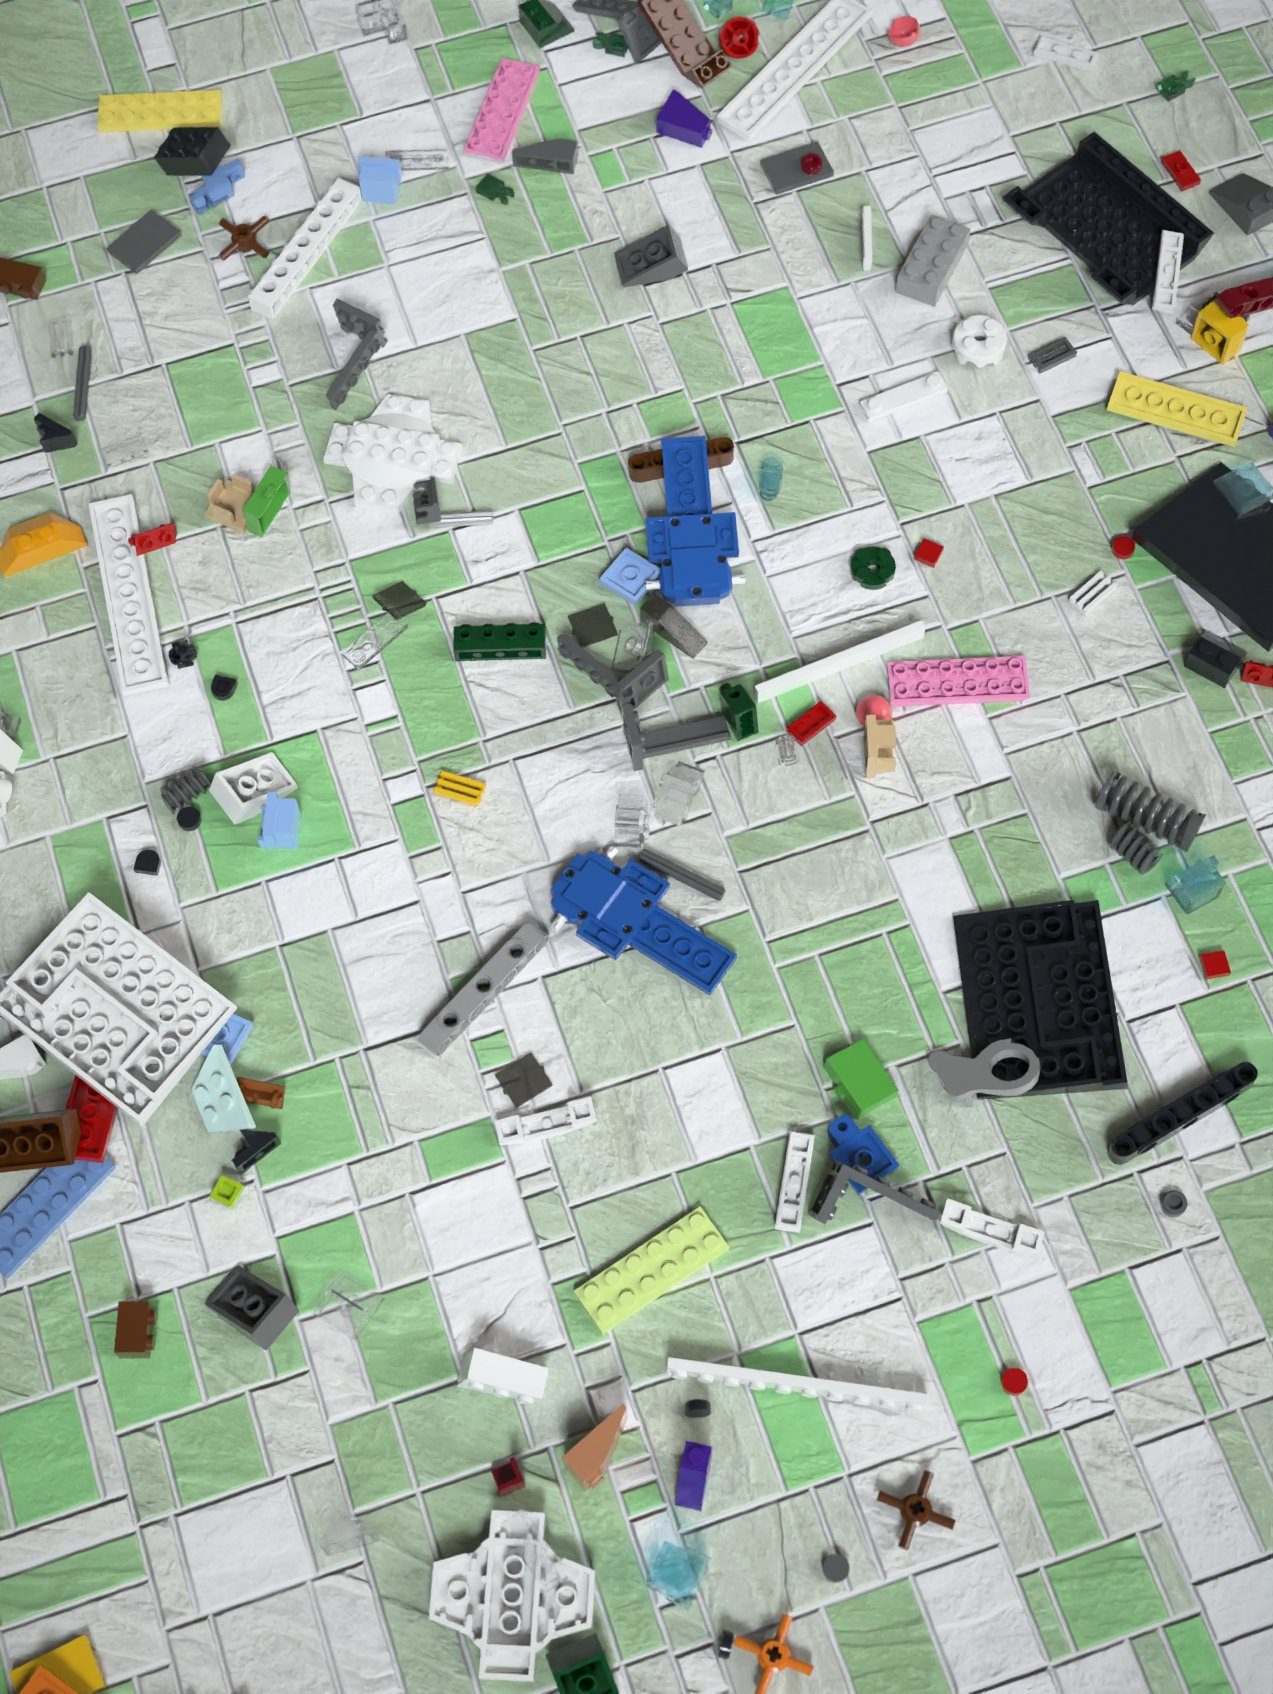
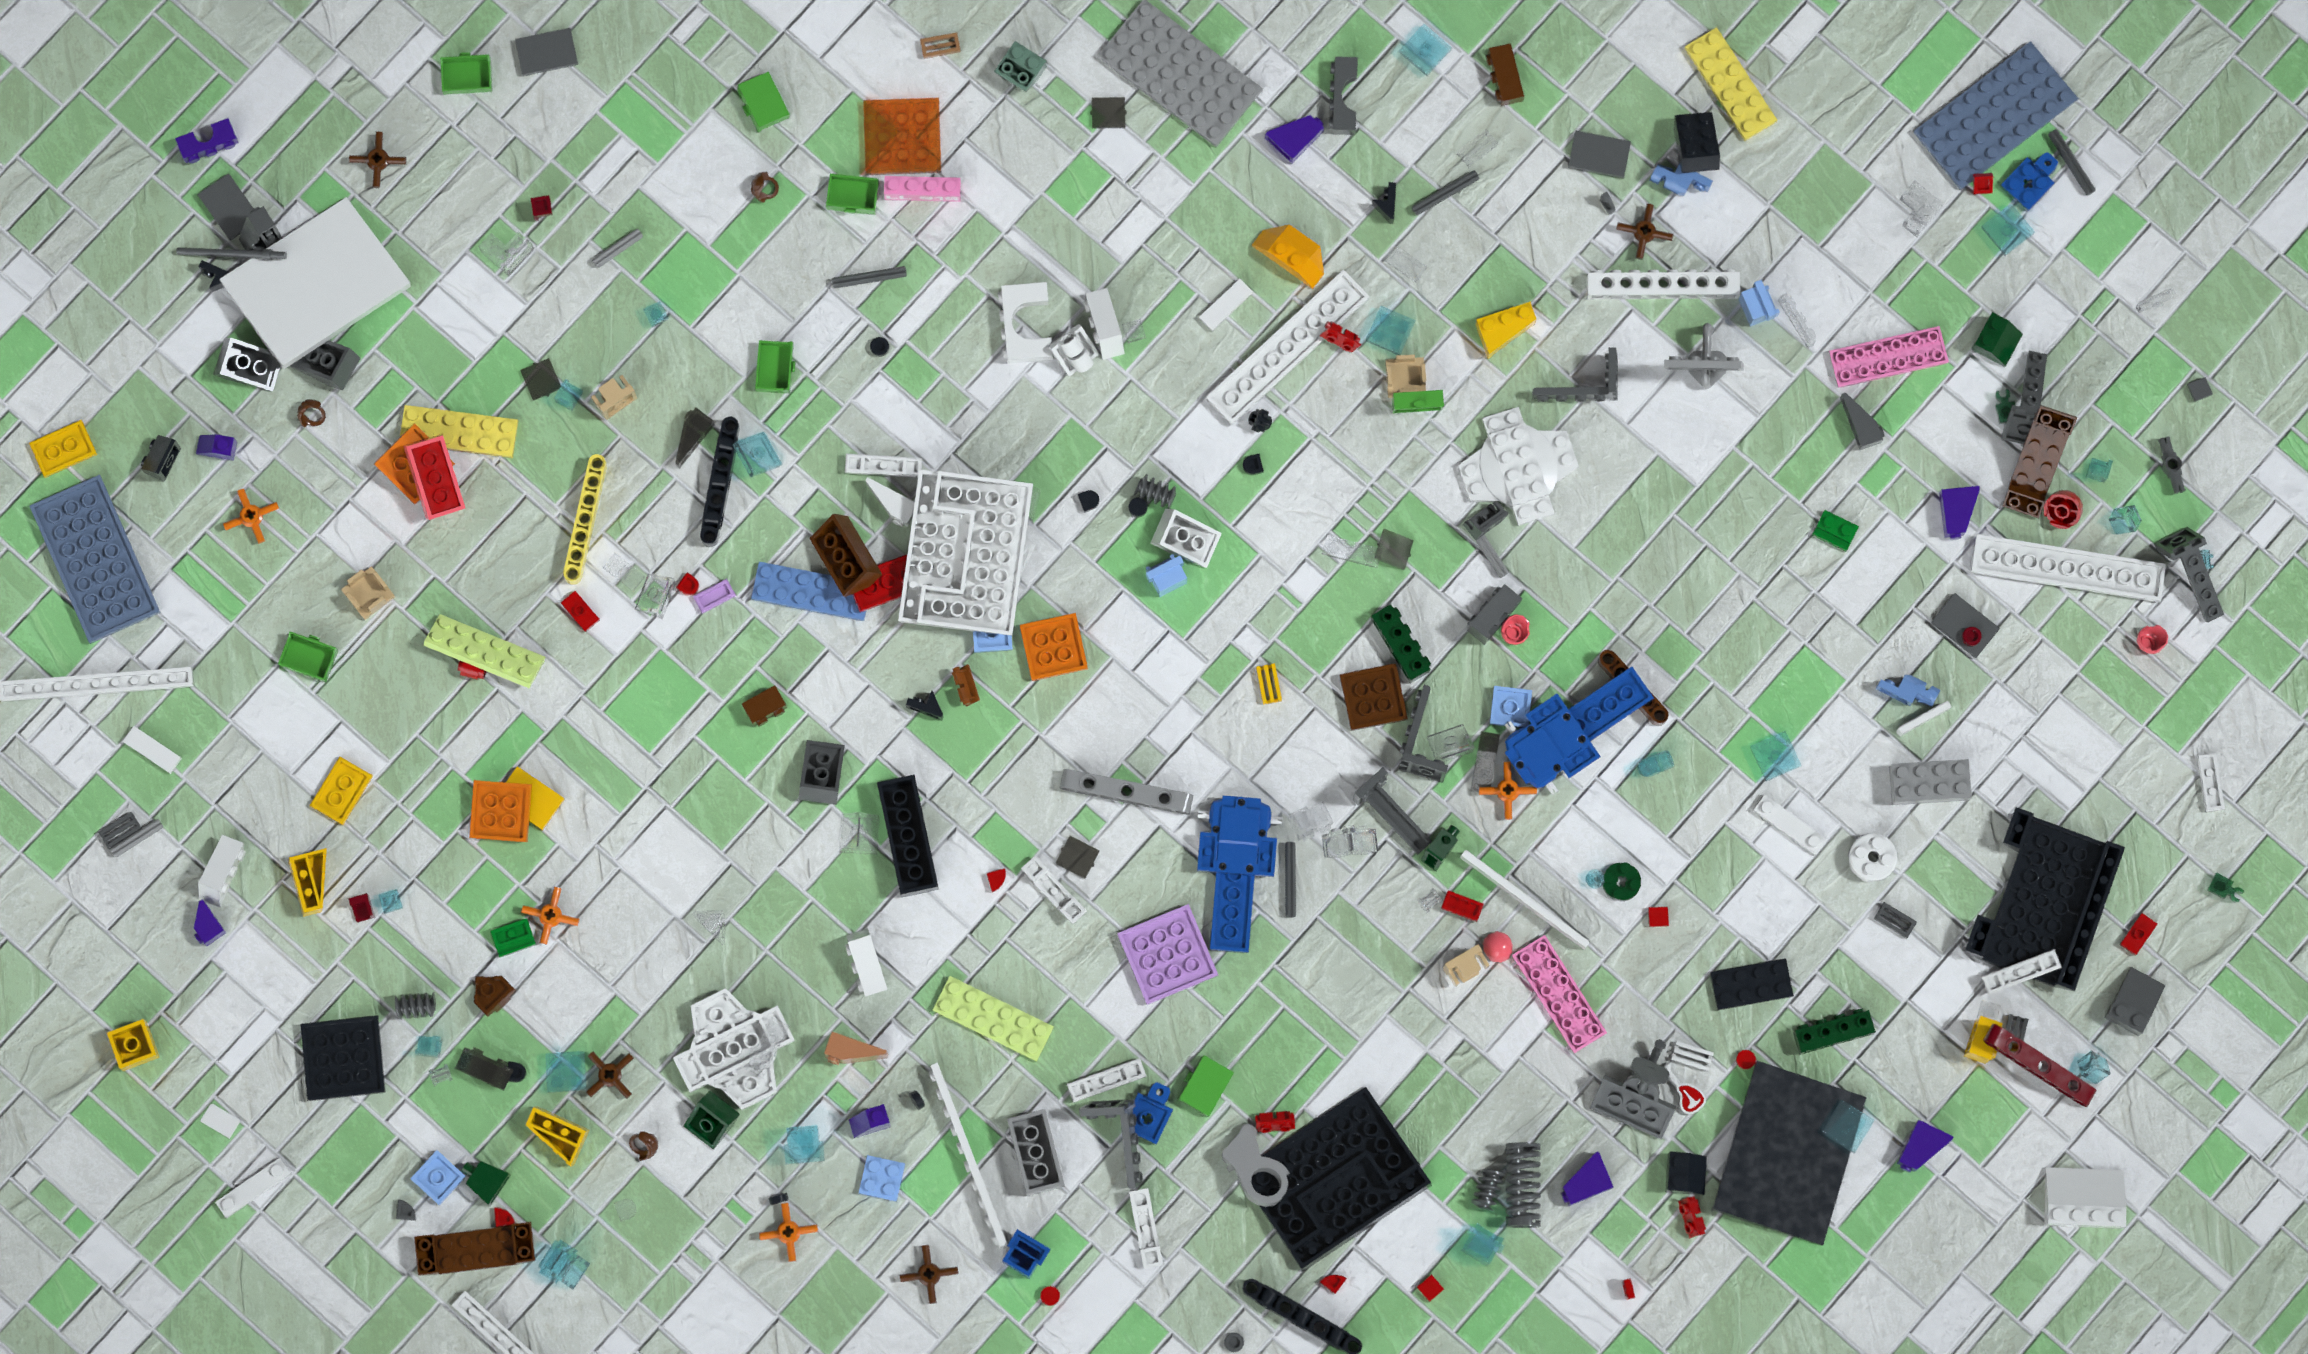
camera: 55 degrees right, 15 degrees up
light aqua wing [191,1045,256,1133] -> none
lime plate [209,1175,245,1210] -> none
clear green plate [476,173,515,205] -> none
dark red panel [491,1457,526,1497] -> none
clear smoke piece [568,603,618,648] -> none
dark grey slope [614,224,689,287] -> none
dark grey tile [822,1554,850,1583] -> none
light yellow plate [1107,371,1248,447] -> none
none -> light blue plate [859,1155,905,1202]
none -> black brick [877,774,939,898]
none -> red tile [987,868,1006,893]
none -> blue plate [1002,1229,1051,1279]
none -> light grey brick [1007,1109,1065,1196]
none -> orange plate [1020,613,1088,681]
none -> lavender plate [1117,904,1218,1005]
none -> white tile [1199,279,1253,332]
none -> red hinge [1255,1111,1295,1133]
none -> red tile [1320,1275,1347,1294]
none -> reddish brown plate [1339,663,1408,731]
none -> clear light blue plate [1366,306,1416,355]
none -> dark grey wedge [1467,584,1522,645]
none -> yellow wedge [1475,302,1536,359]
none -> orange bar [1479,762,1537,820]
none -> coral hair [1501,614,1530,645]
none -> dark purple slope [1560,1151,1614,1206]
none -> clear light blue plate [1586,869,1604,889]
none -> dark grey plate [1590,1040,1676,1139]
none -> dark grey tile [1600,191,1616,215]
none -> light grey plate [1664,323,1744,389]
none -> piece [1664,1063,1706,1115]
none -> black plate [1710,958,1794,1011]
none -> clear light blue plate [1750,731,1802,782]
none -> dark green brick [1793,1008,1876,1055]
none -> green plate [1812,510,1859,552]
none -> medium blue plate [1876,675,1940,707]

